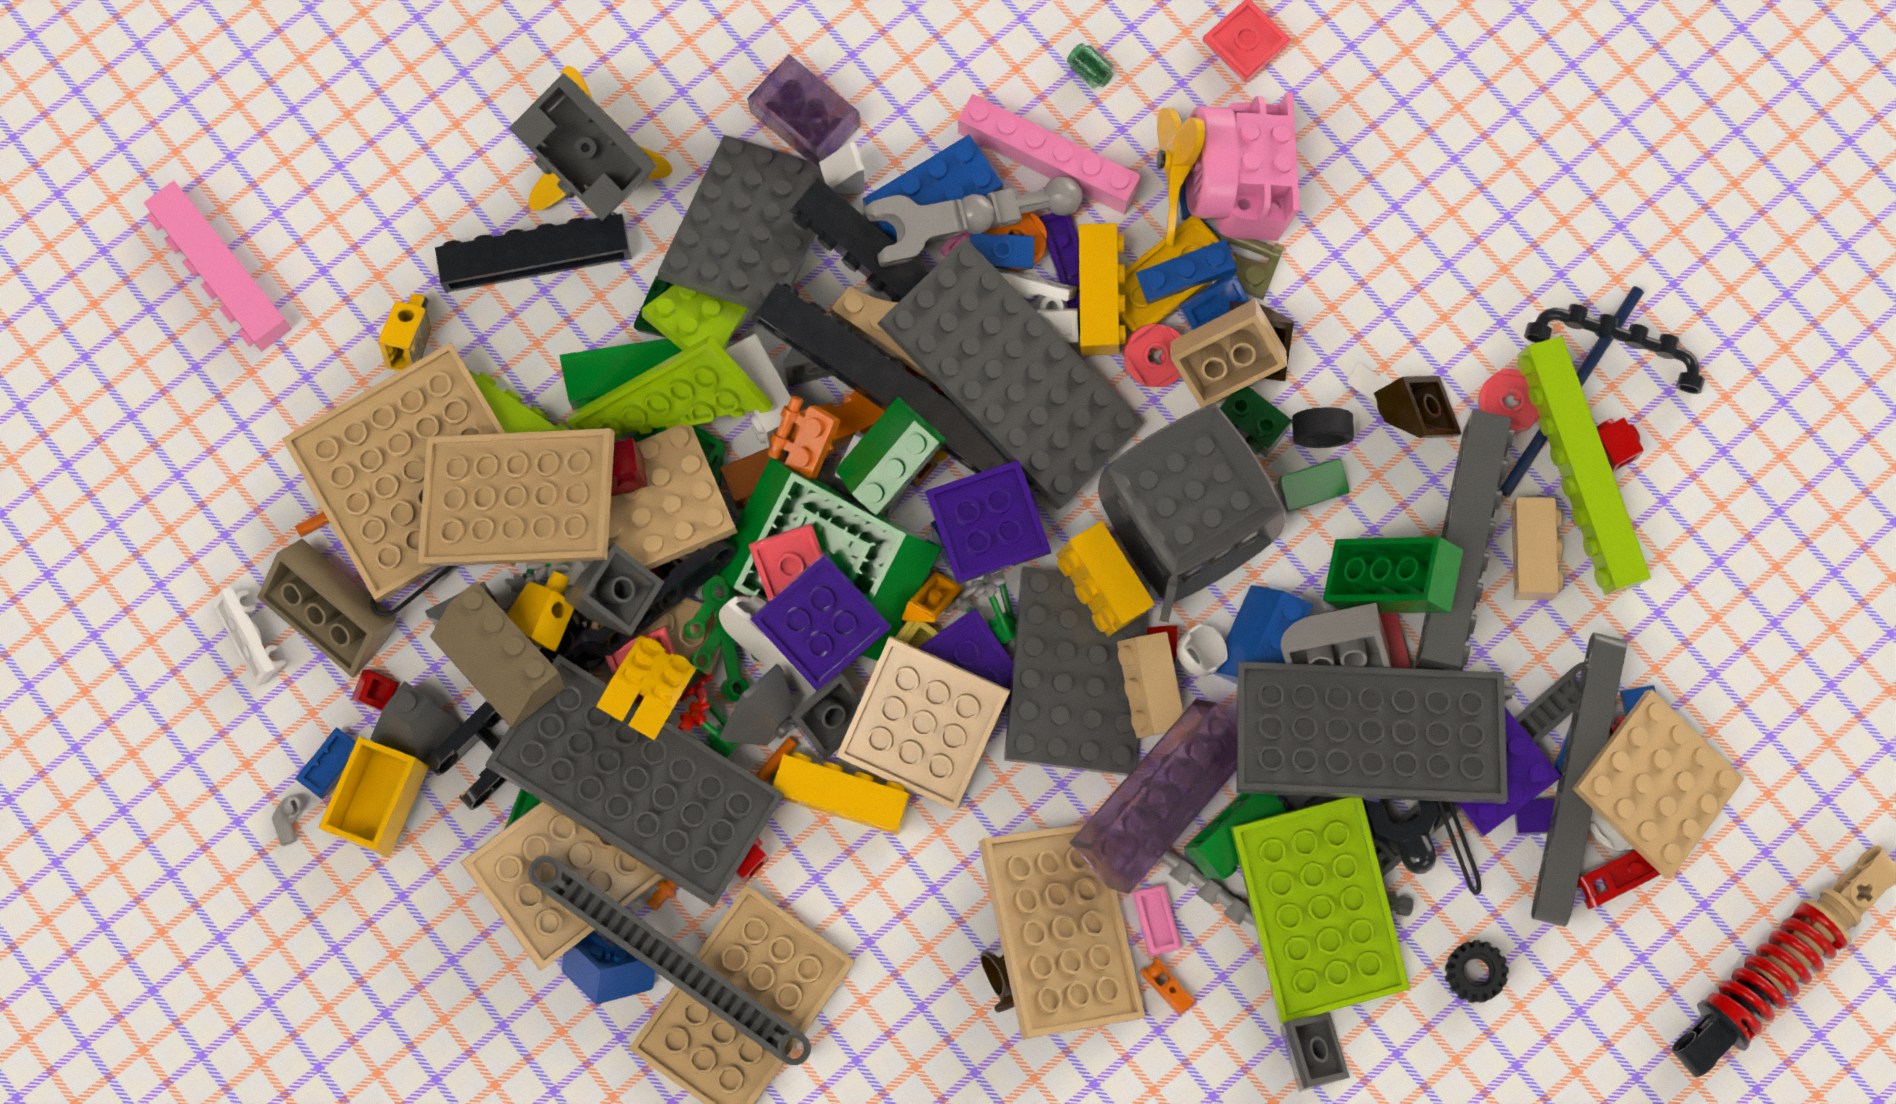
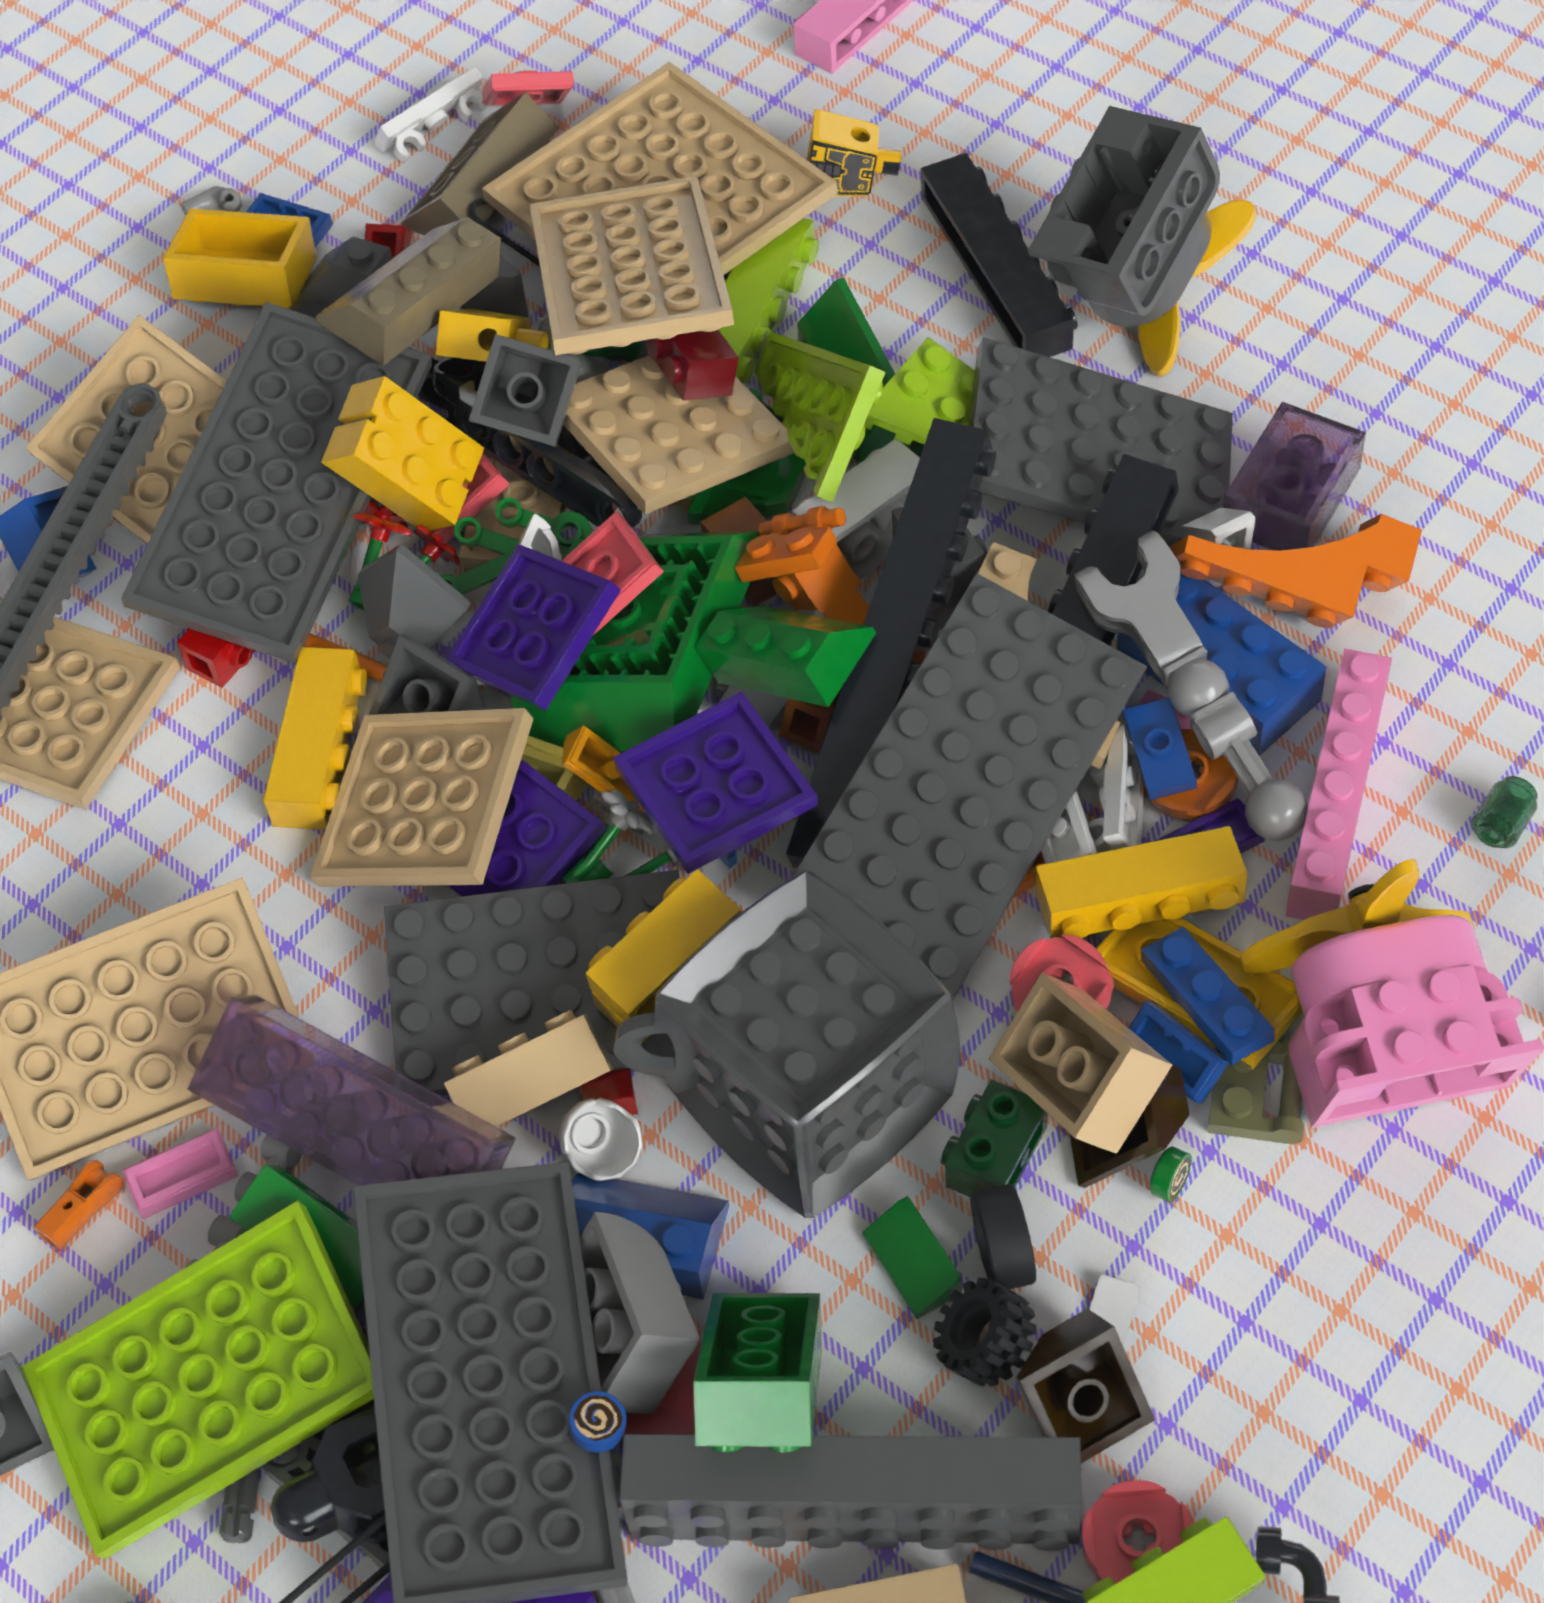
camera: 80 degrees right, 20 degrees down
none -> coral plate [482,70,574,106]
none -> tile [569,1391,626,1453]
none -> black tyre [933,1278,1037,1387]
none -> green tile [1150,1146,1192,1202]
none -> orange arch [1170,514,1422,628]

